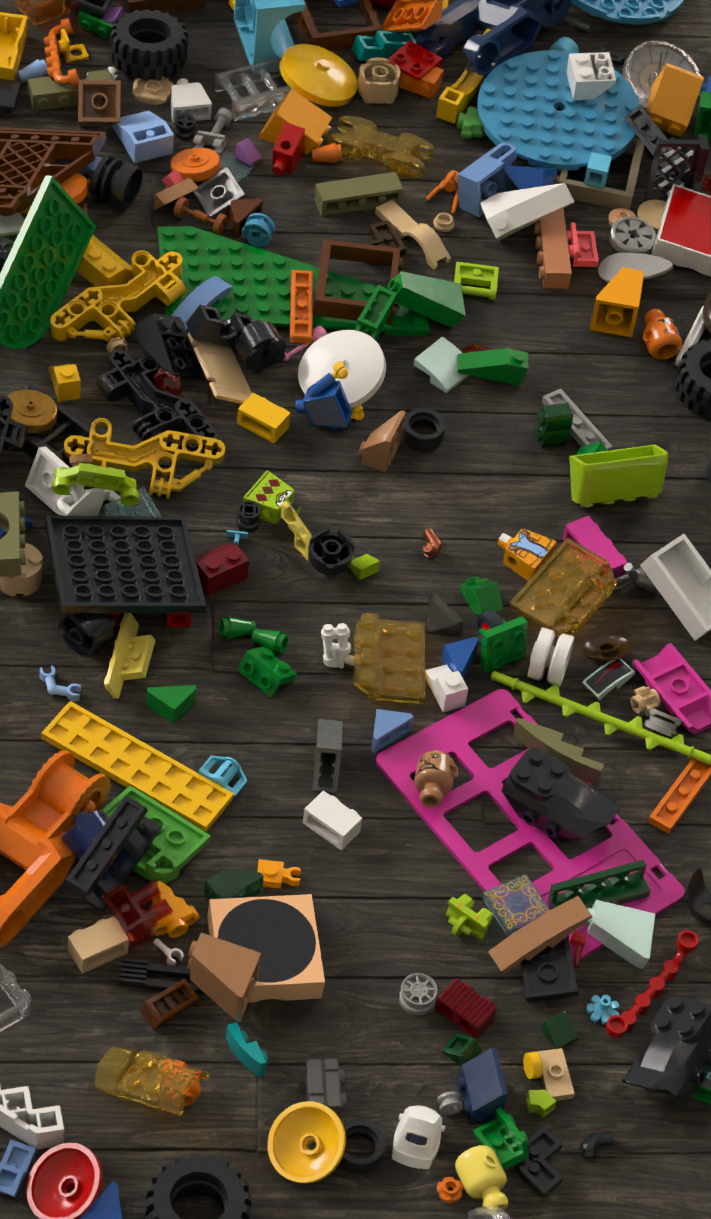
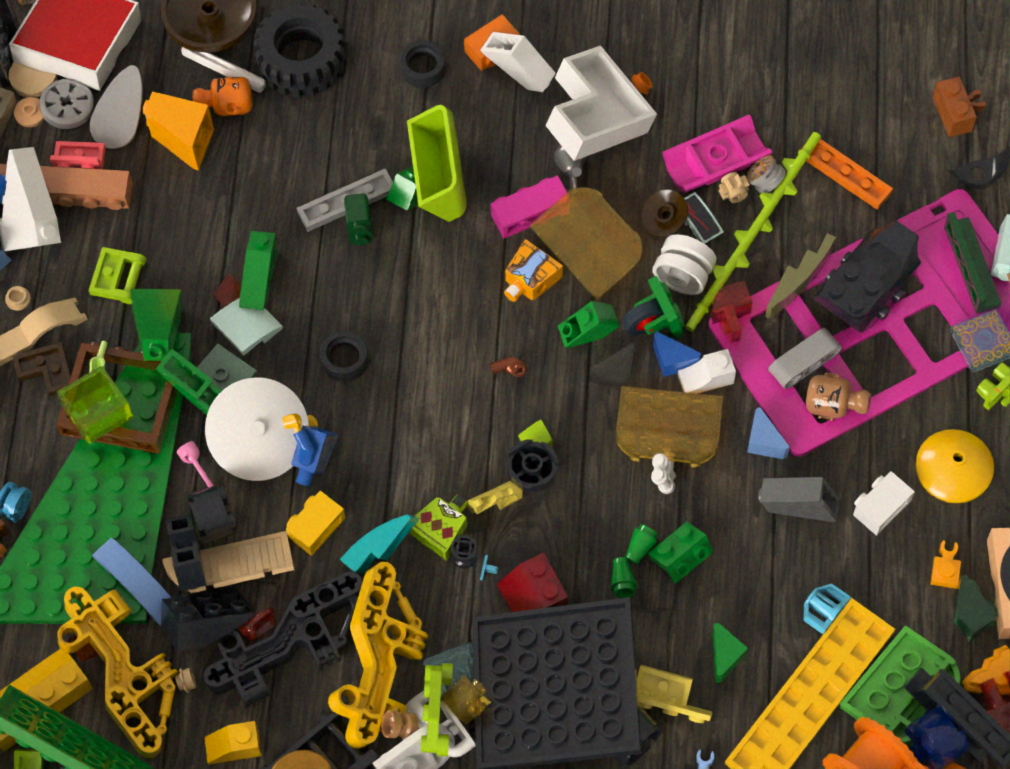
camera: 75 degrees left, 15 degrees up
orange plate [290,270,313,343] -> none
medium nougat slope [359,410,406,472] -> none
none -> clear neon green piece [57,366,133,444]
none -> yellowish green hand [89,341,108,376]
none -> sand green plate [197,344,258,391]
none -> teal slope [340,514,419,574]
none -> clear yellow brick [441,675,490,724]
none -> clear red brick [711,281,753,343]
none -> light grey beam [768,328,842,389]
none -> yellow dish [915,429,994,503]

